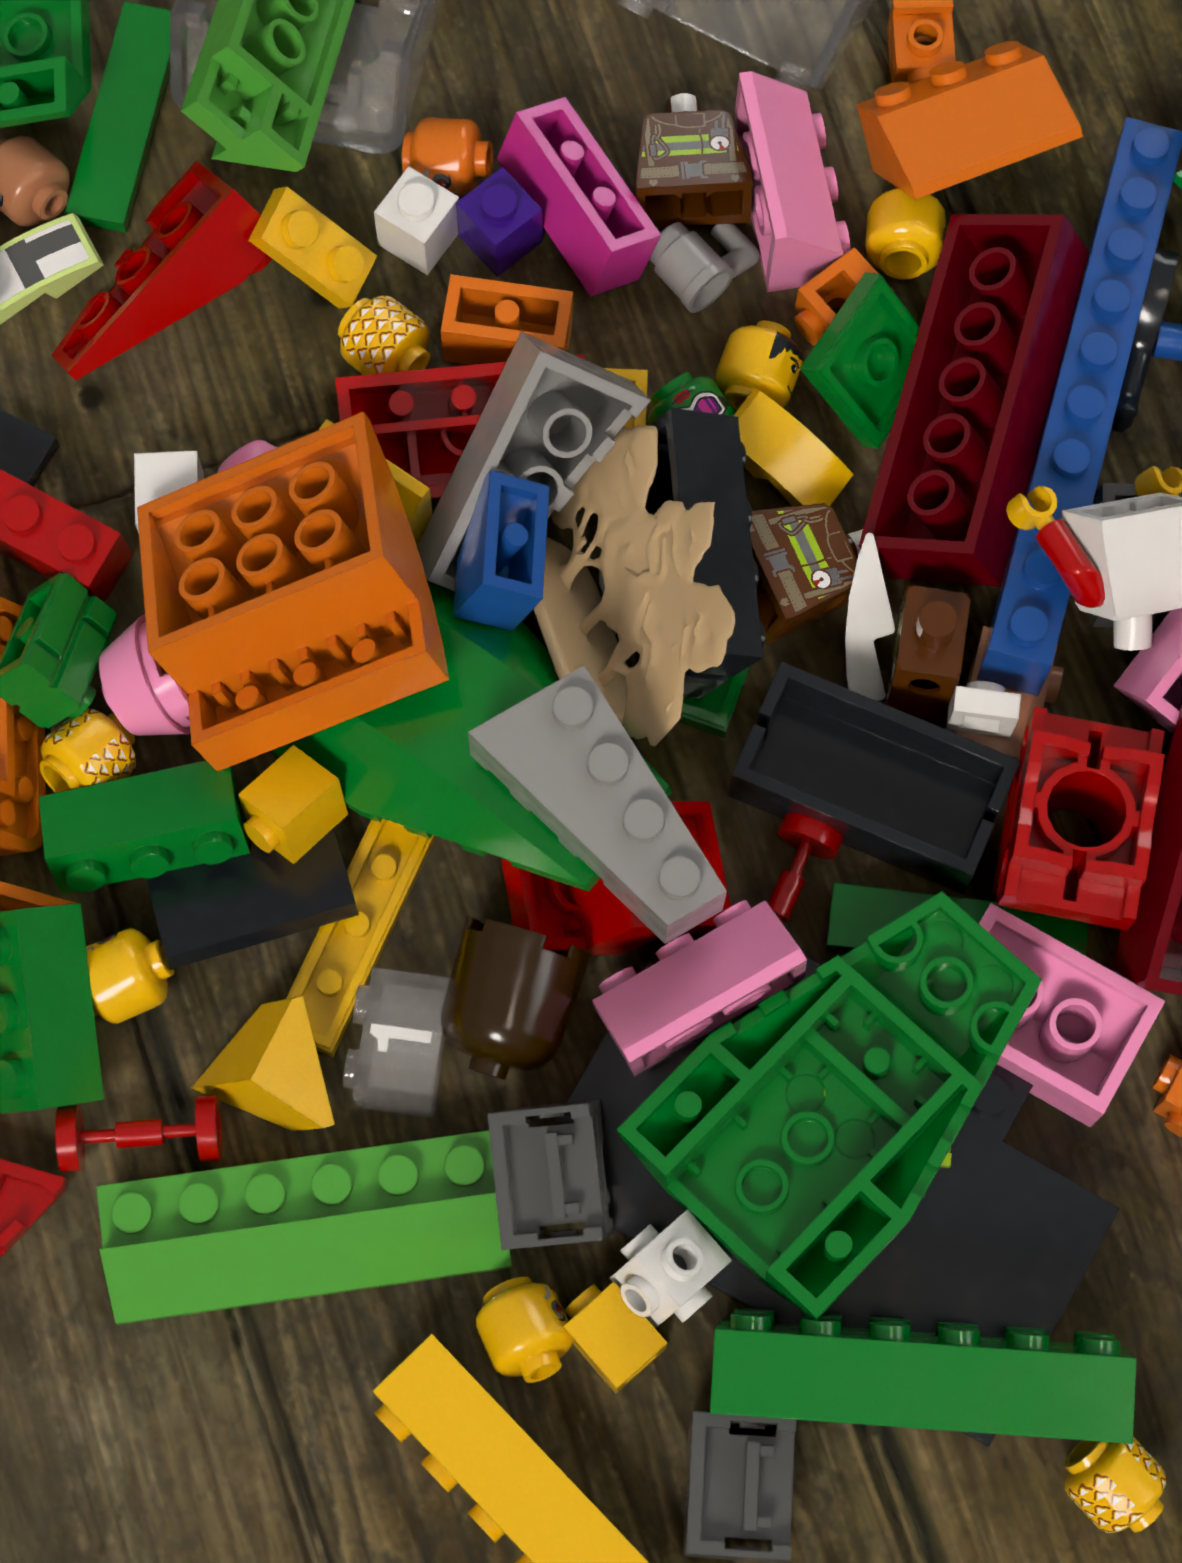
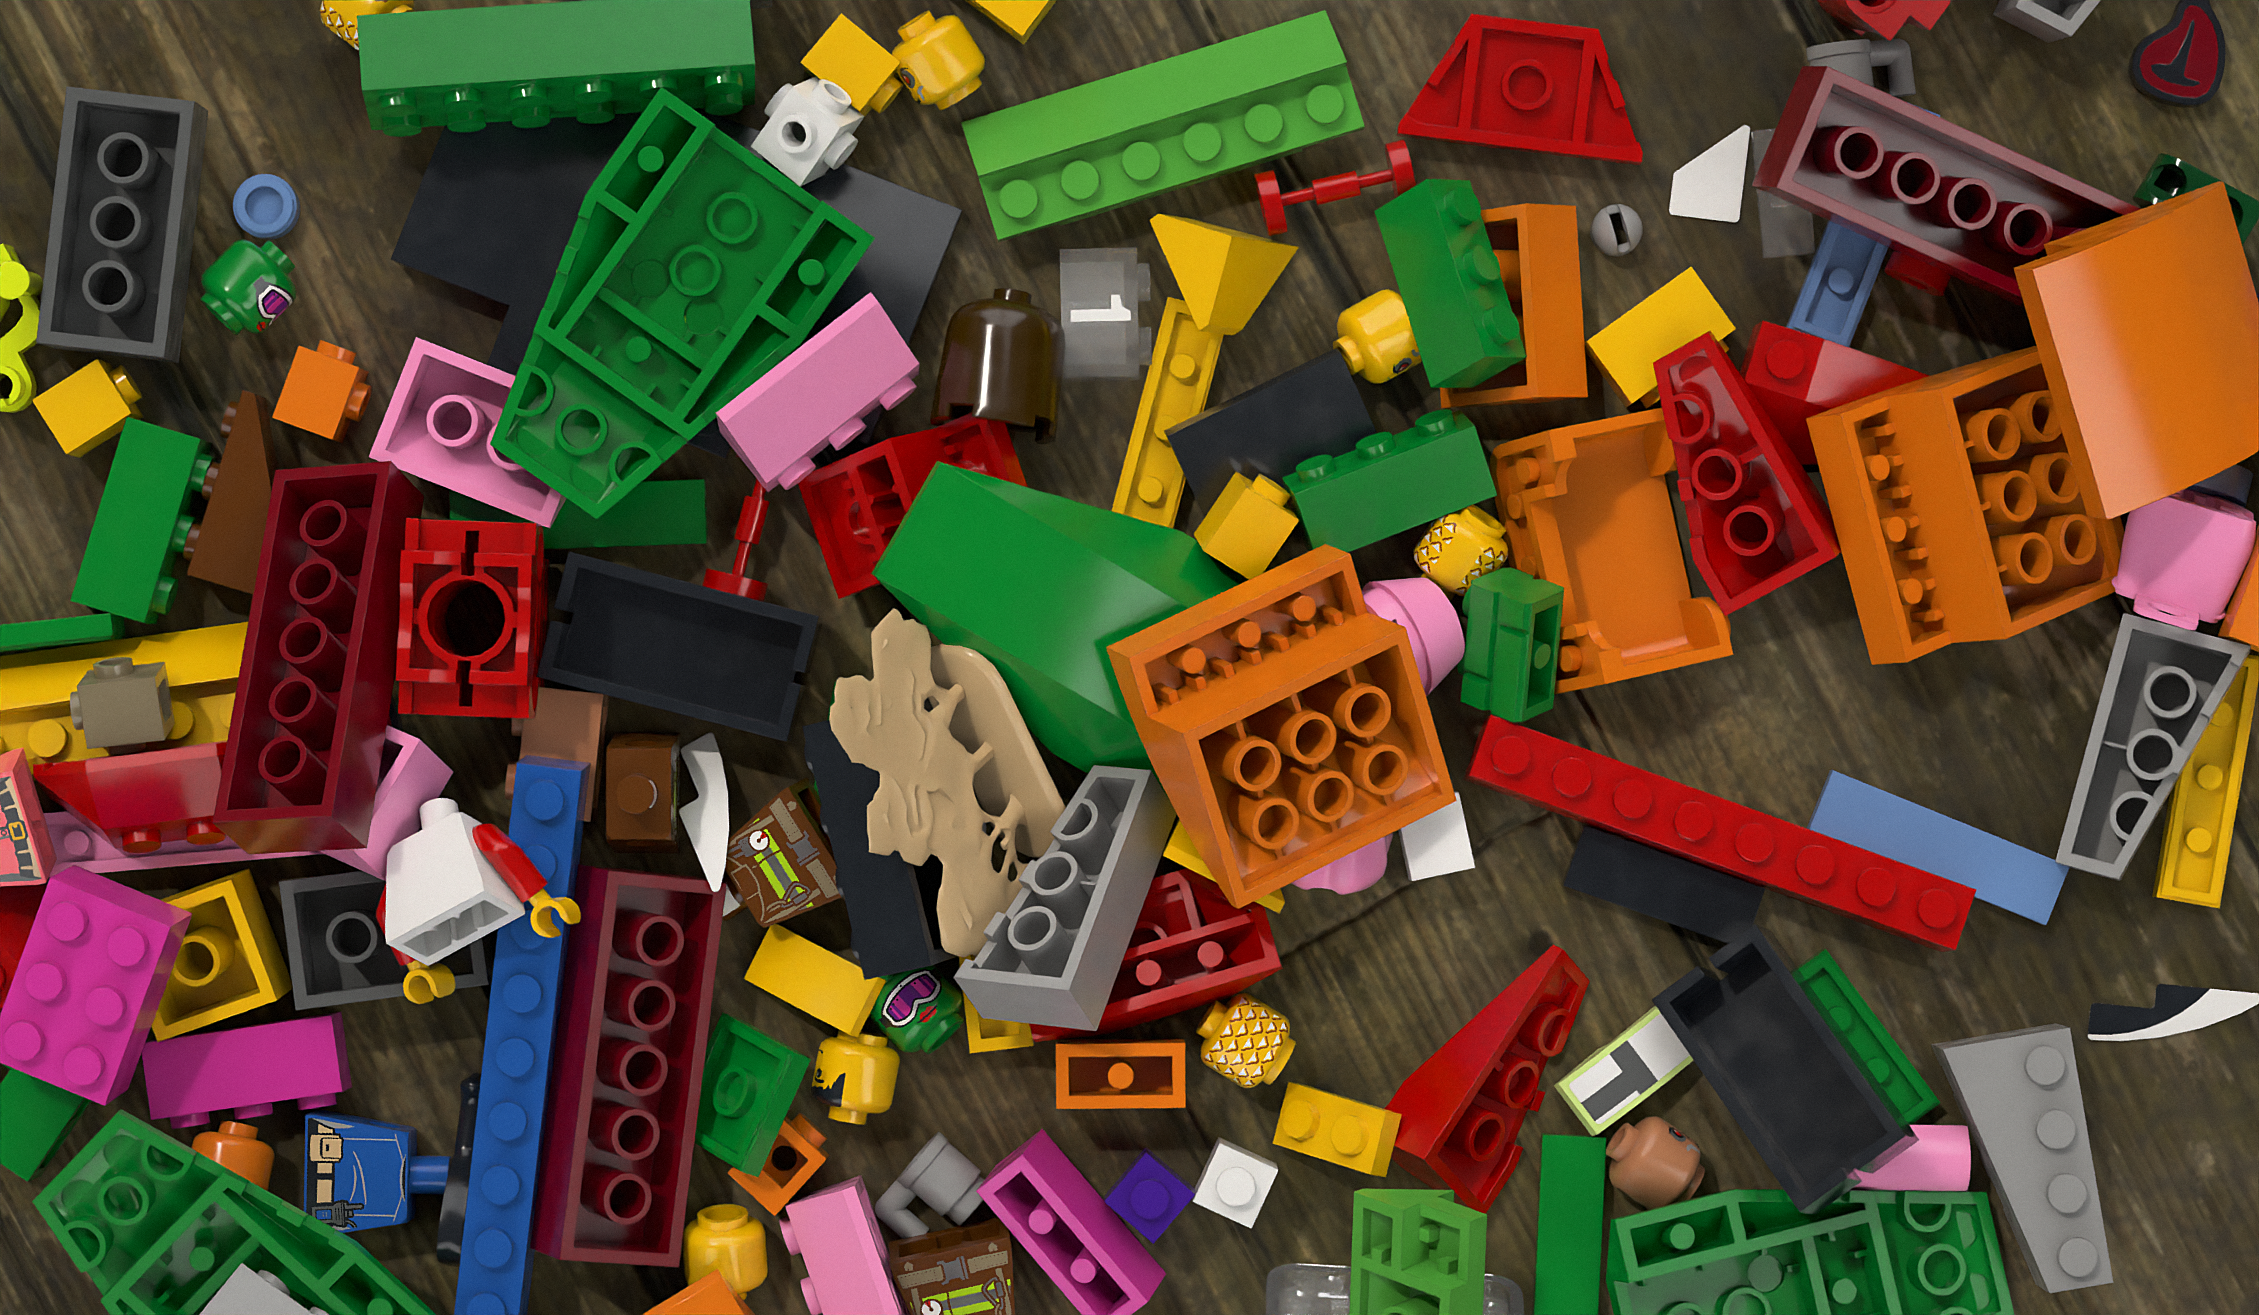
camera: 175 degrees right, 15 degrees up
orange head [402,117,493,198] -> none
blue slope [453,470,549,631] -> none
light grey wedge [468,665,727,944] -> none
dark grey piece [488,1099,614,1250] -> none
white plate [946,681,1021,738] -> none

